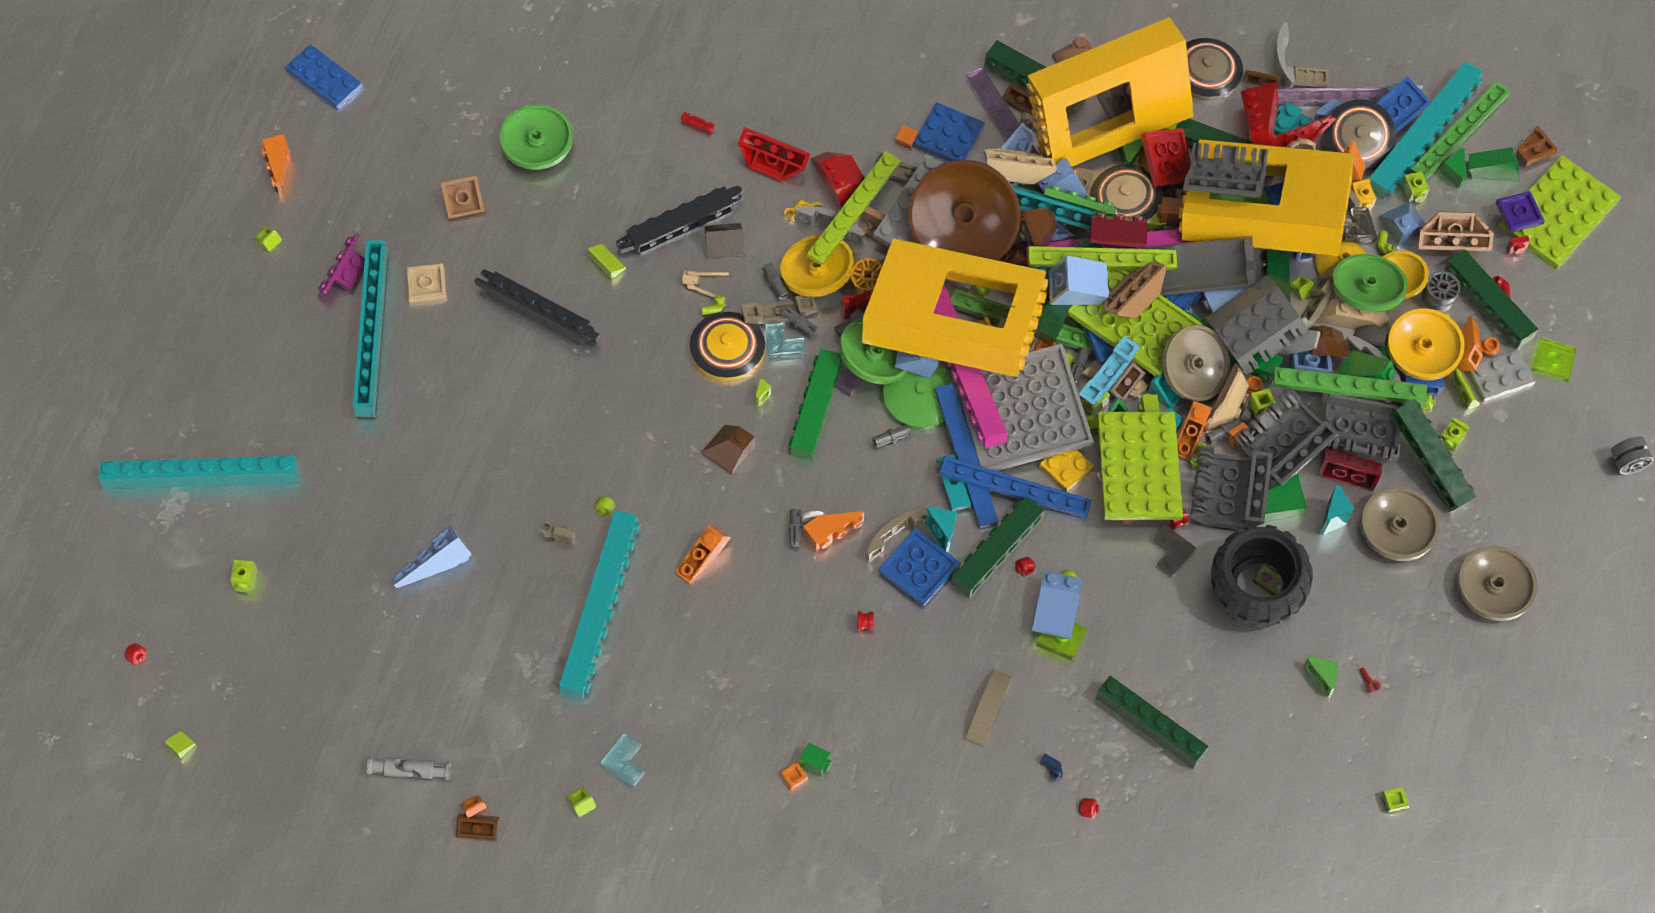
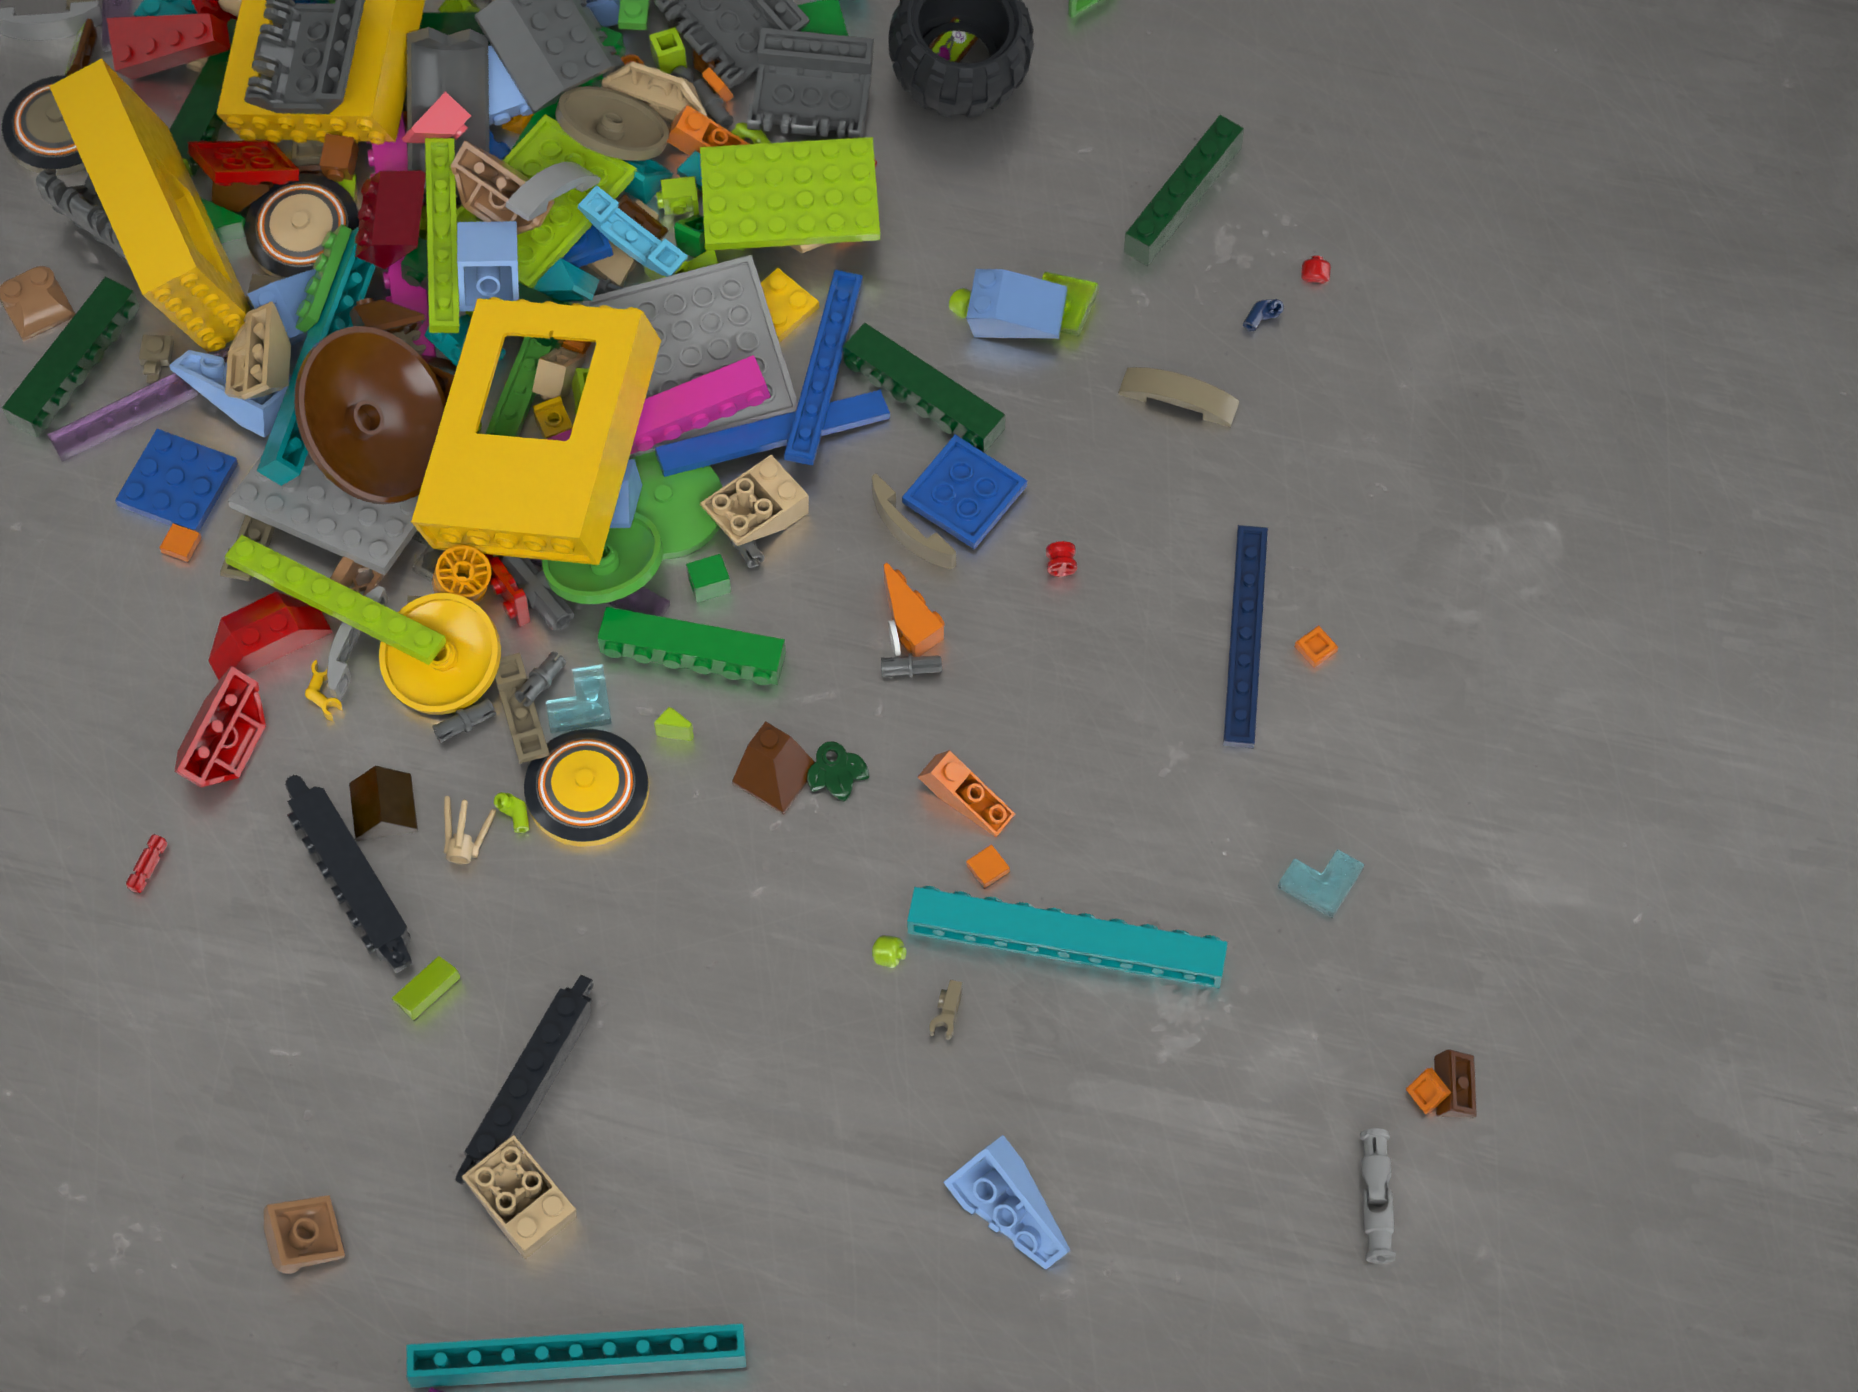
camera: 90 degrees left, 0 degrees up
tan tile [406,263,447,303] -> none
bright green dish [500,104,573,170] -> none
lime slope [566,786,596,817] -> none
green brick [799,743,832,776] -> none
teal slope [925,506,957,553] -> none
teal tile [936,454,971,511] -> none
reddish brown slope [1001,83,1033,116] -> none
red piece [1015,557,1036,577] -> none
clear smoke plate [1153,525,1196,577] -> none
none -> coral slope [402,91,471,143]
none -> tan slope [462,1135,577,1260]
none -> light grey slope [505,162,600,221]
none -> teal slope [534,258,600,302]
none -> green panel [686,554,731,603]
none -> tan slope [700,455,809,546]
none -> dark green plate [807,741,869,801]
none -> orange tile [966,844,1010,889]
none -> dark blue tile [1223,525,1268,749]

